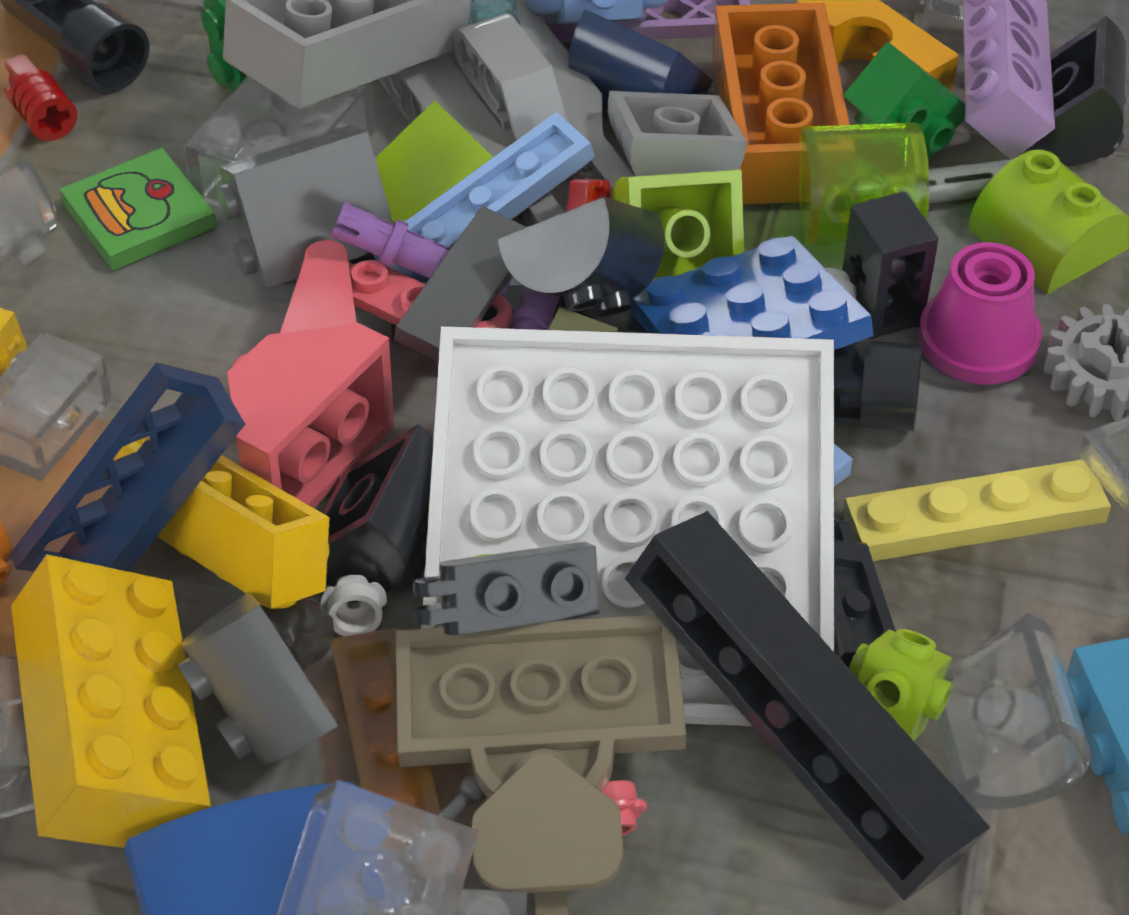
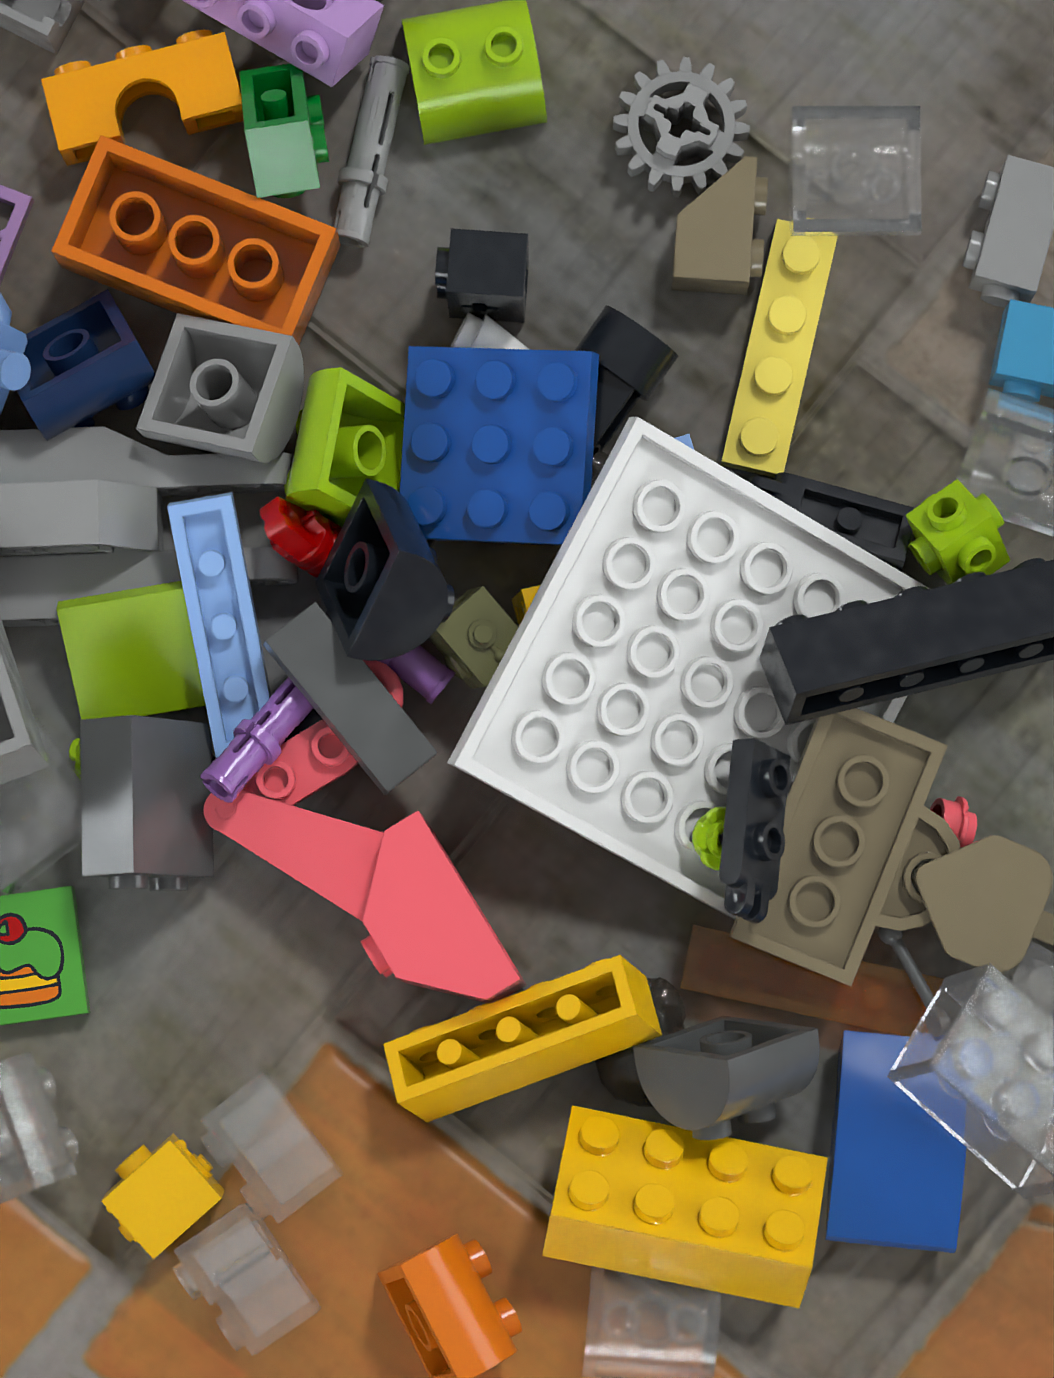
camera: 60 degrees left, 35 degrees up
dark blue fence [9,362,246,572] -> none
white plate [320,575,387,638] -> none
black brick [323,424,434,592] -> none
clear neon green brick [799,123,929,245] -> none
dark pink piece [918,242,1042,385] -> none
none -> dark tan slope [671,156,768,295]

